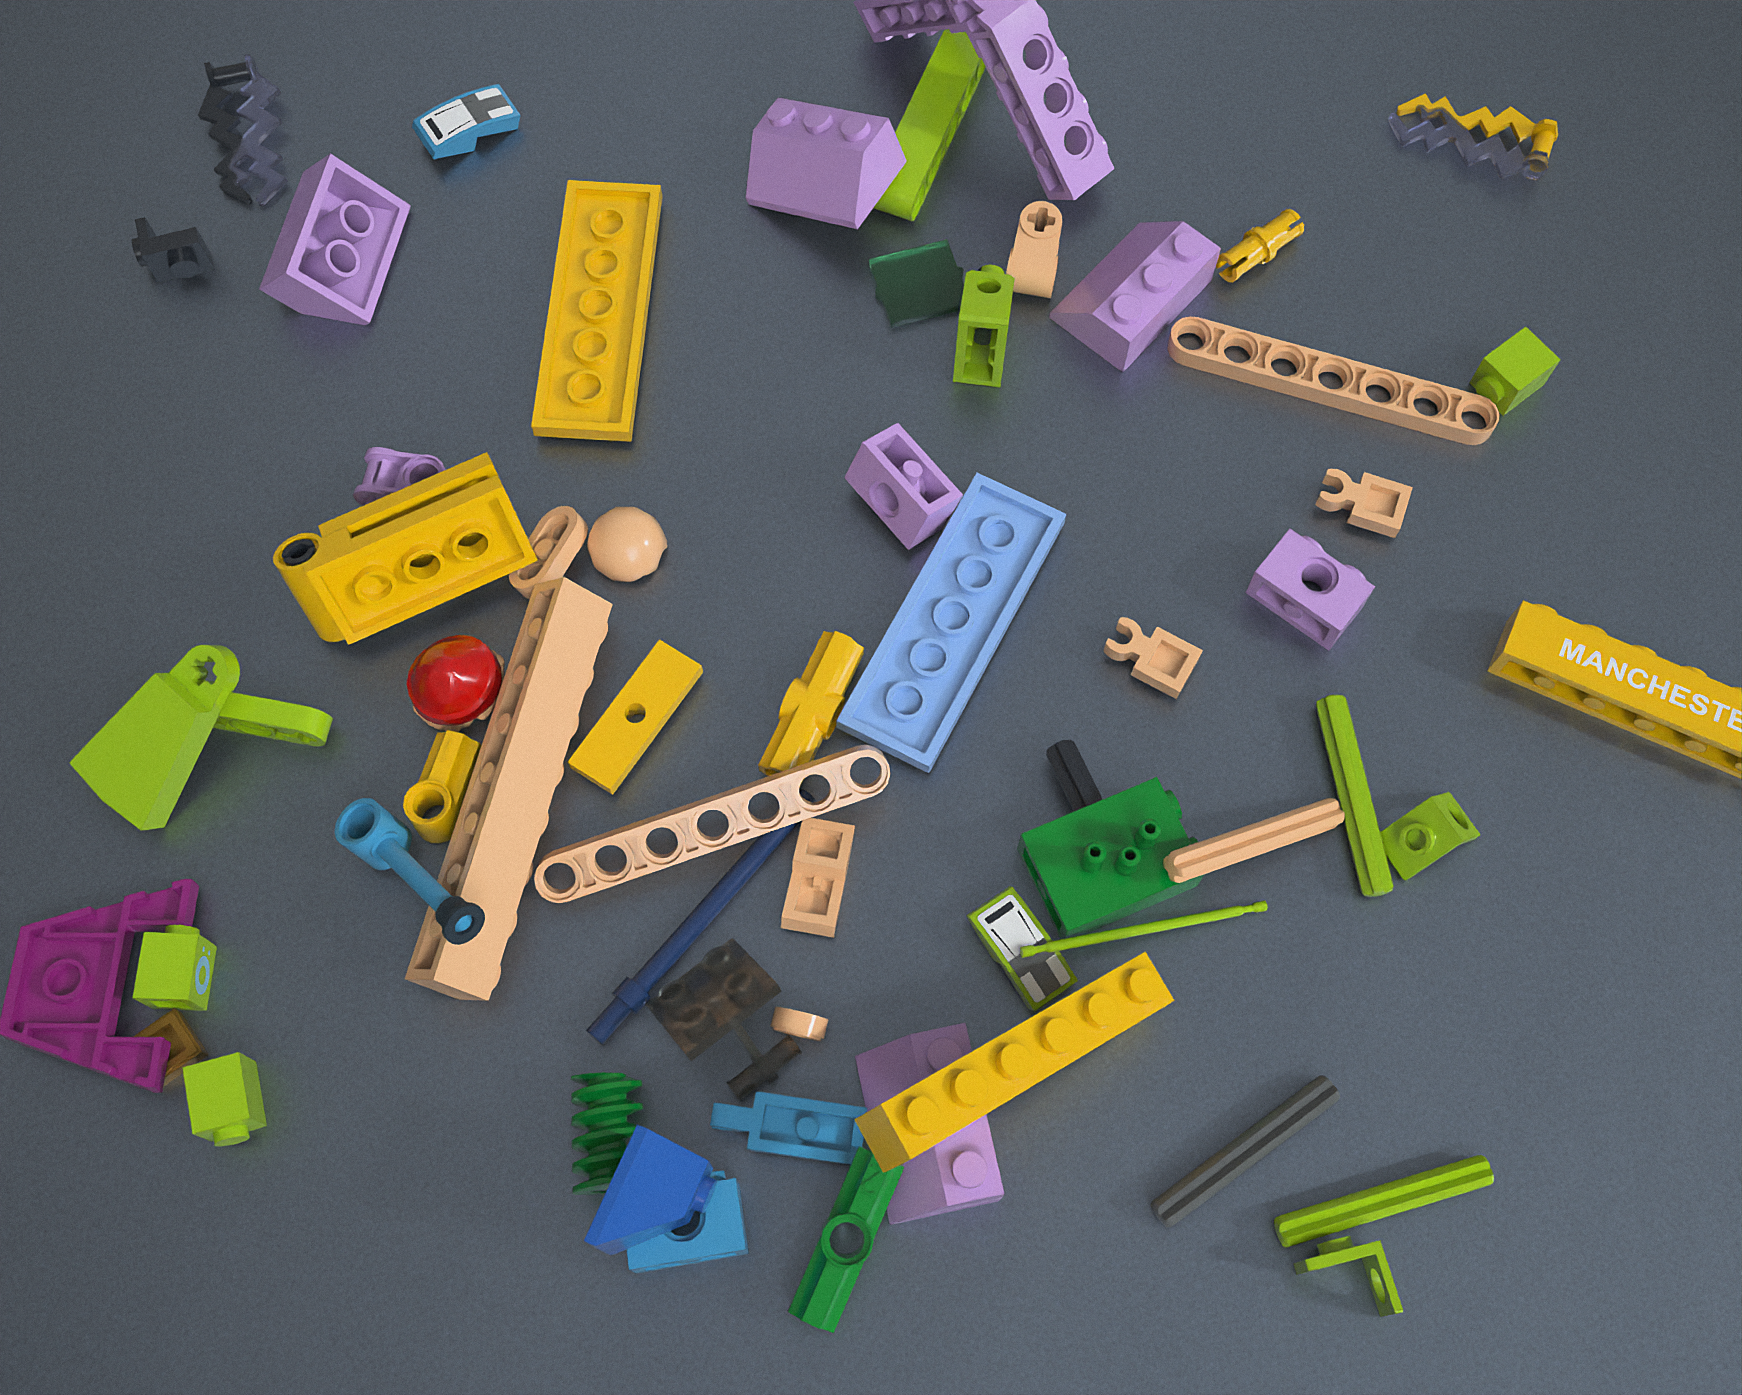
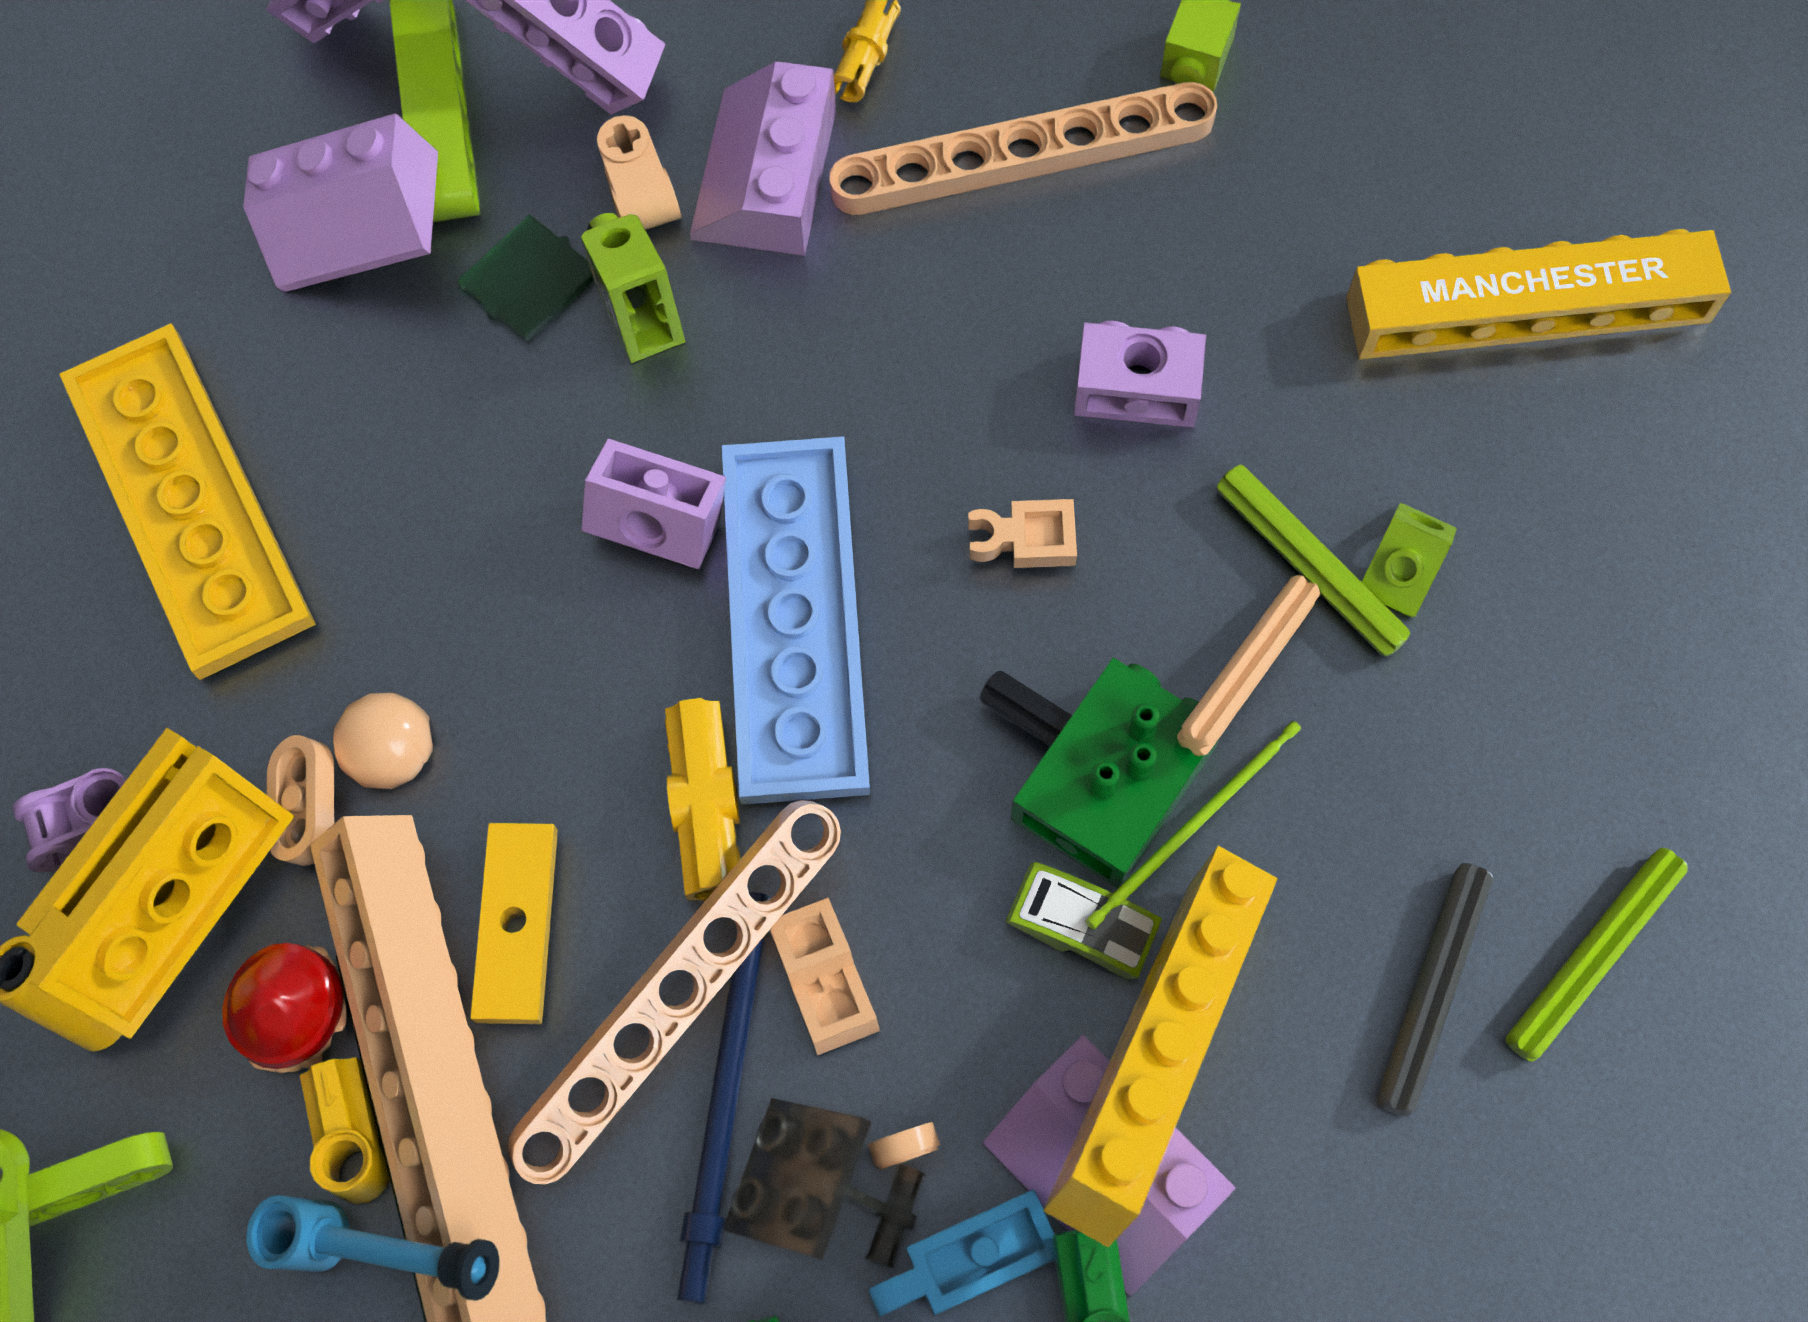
camera: 30 degrees left, 0 degrees up
lime bracket [1293,1236,1403,1317] -> none
light nougat plate [1315,469,1413,538] -> none

